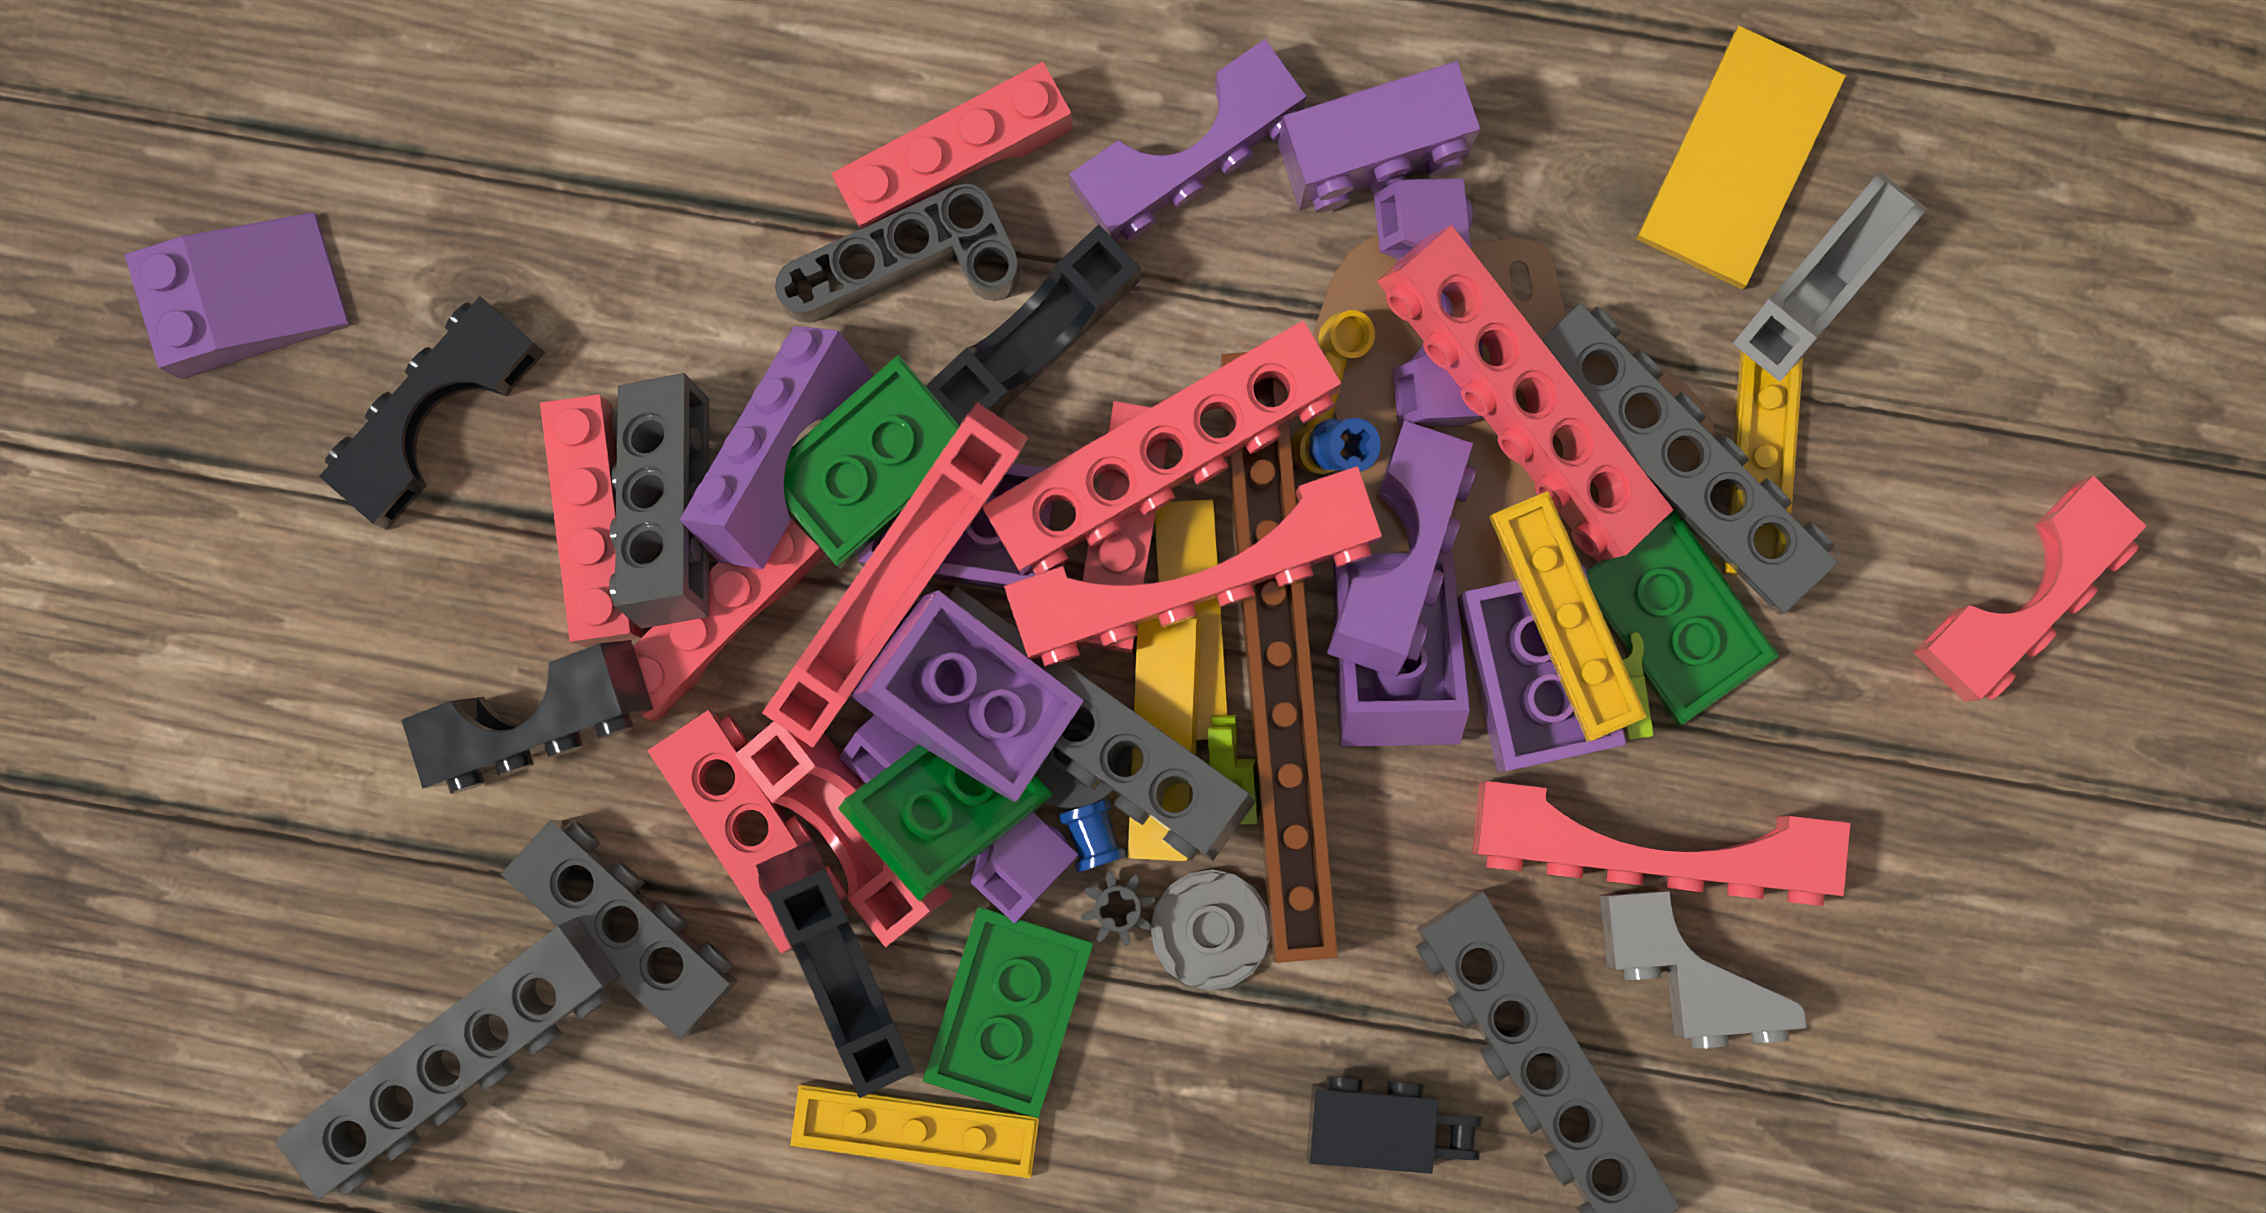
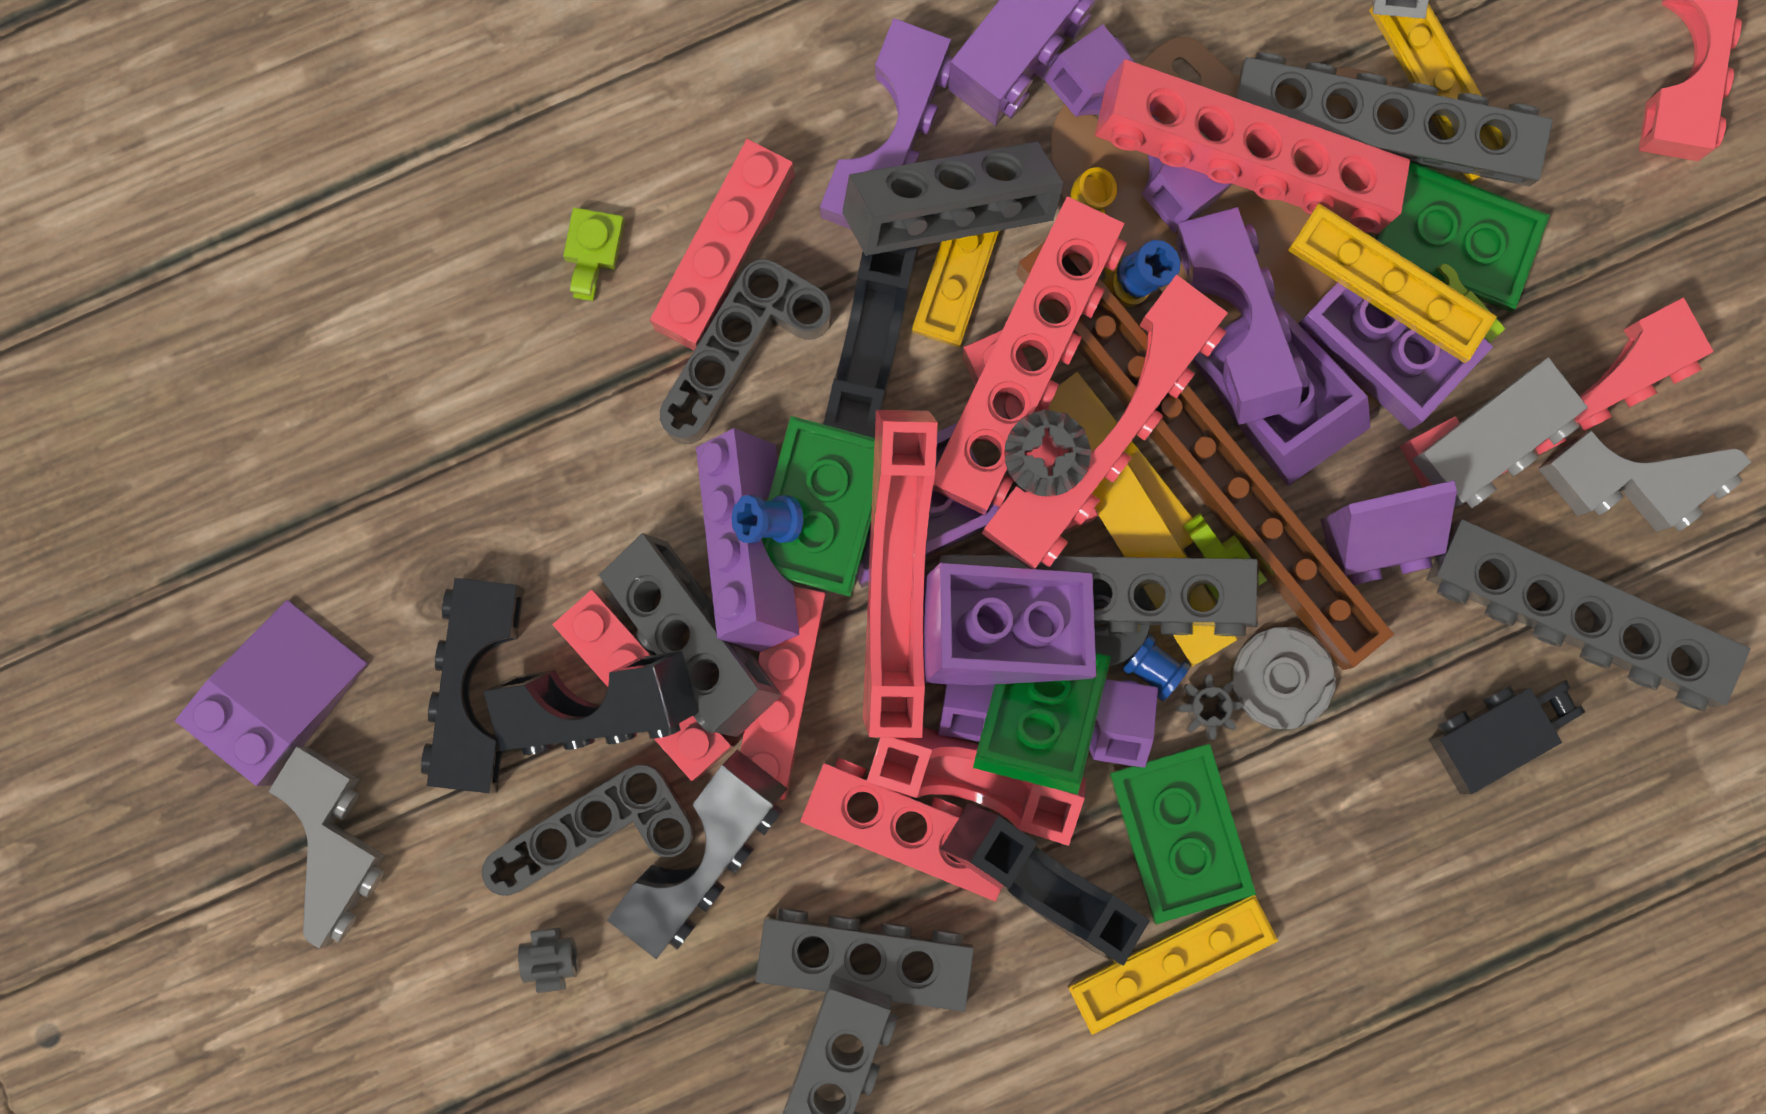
camera: 35 degrees left, 0 degrees up
none -> light grey arch [268,746,386,948]
none -> dark grey beam [482,765,695,896]
none -> black arch [483,651,698,755]
none -> dark grey gear [518,928,578,993]
none -> lime plate [563,207,625,302]
none -> blue bush [731,495,803,543]
none -> dark grey brick [842,141,1064,256]
none -> yellow tile [912,231,999,348]
none -> dark grey gear [1004,409,1091,497]
none -> medium lavender slope [1321,481,1457,585]
none -> light grey brick [1412,357,1588,508]

